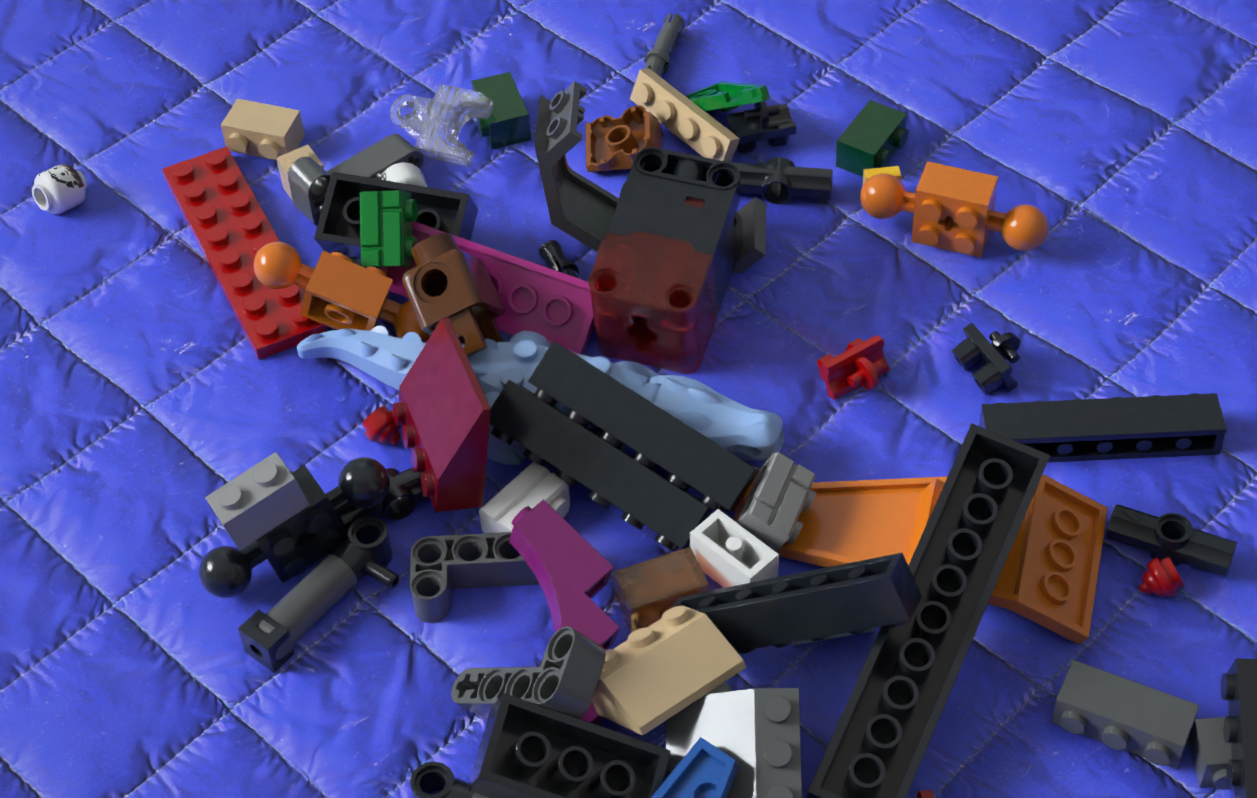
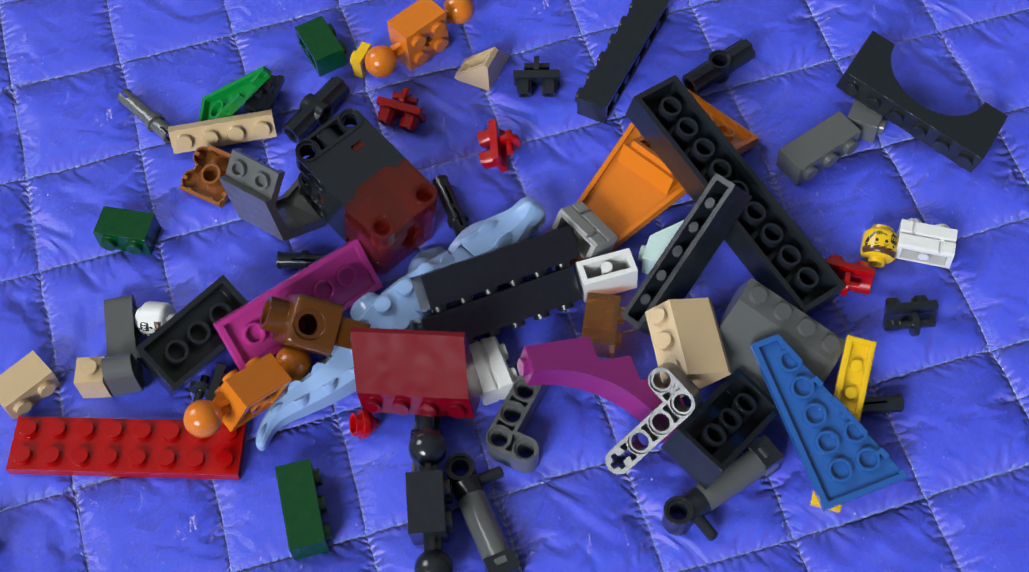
camera: 60 degrees left, 10 degrees up
light grey piece [205,452,310,551] -> none
green brick [360,190,418,268] -> none
clear piece [390,85,495,167] -> none
red plate [1139,556,1185,597] -> none
none -> dark green brick [275,459,333,560]
none -> red hips [376,87,427,133]
none -> black pin [432,175,469,237]
none -> tan slope [454,47,510,91]

